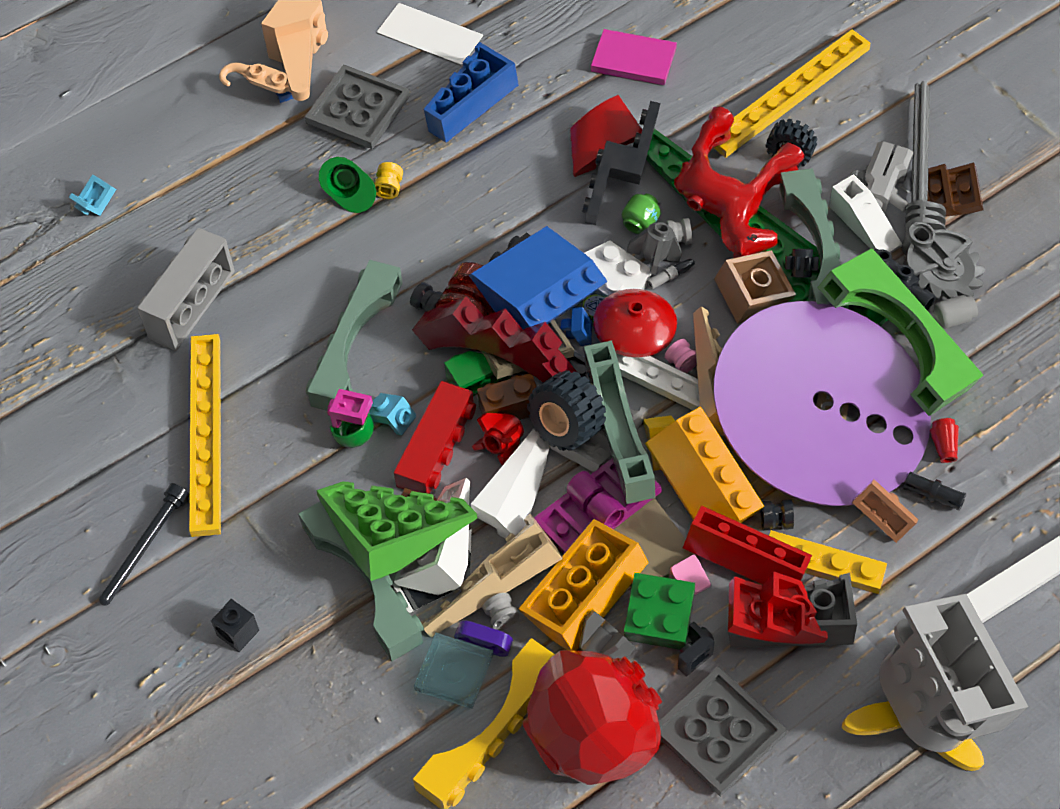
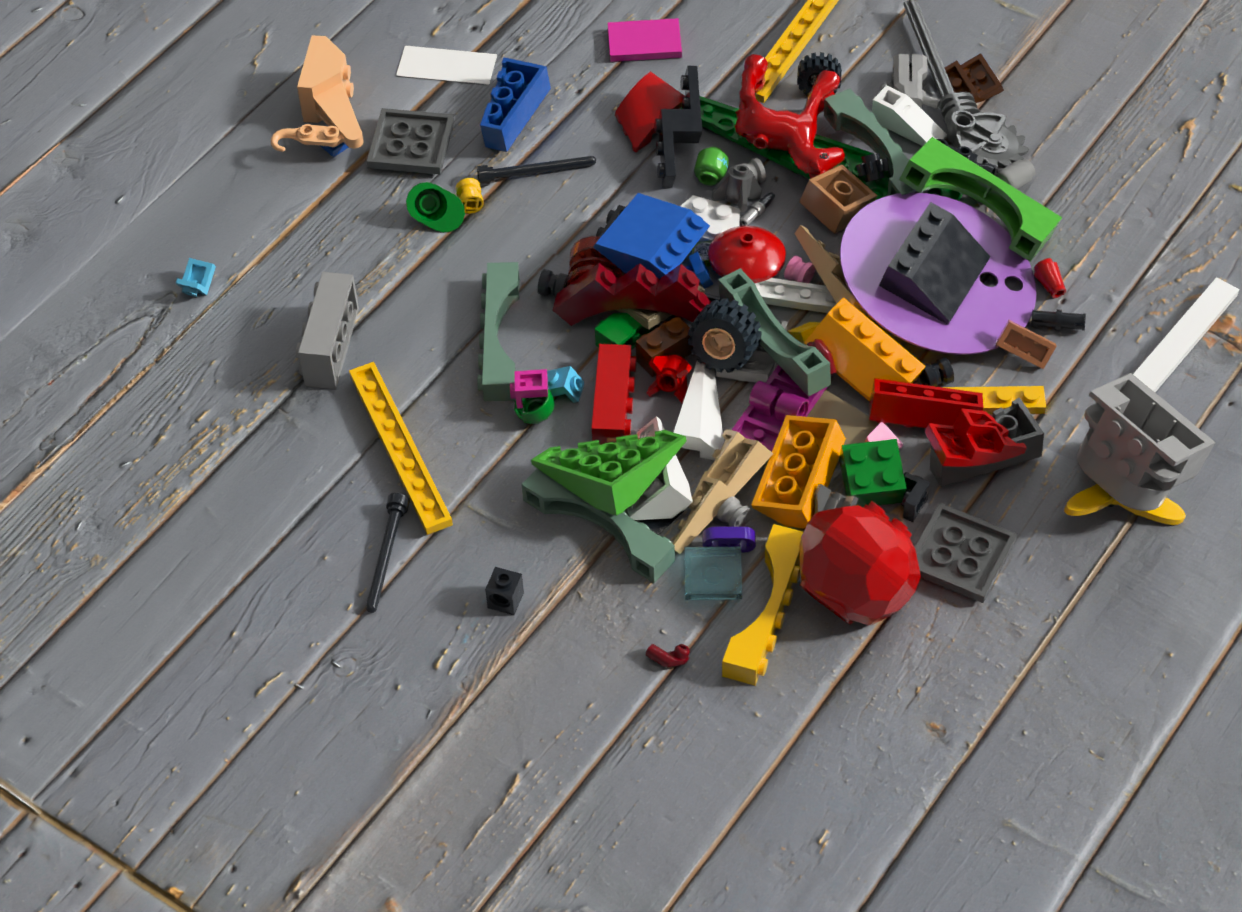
camera: 20 degrees left, 5 degrees down
none -> black piece [477,156,596,186]
none -> dark red arm [645,644,690,668]
none -> dark red arm [807,339,837,375]
none -> black slope [879,202,990,325]

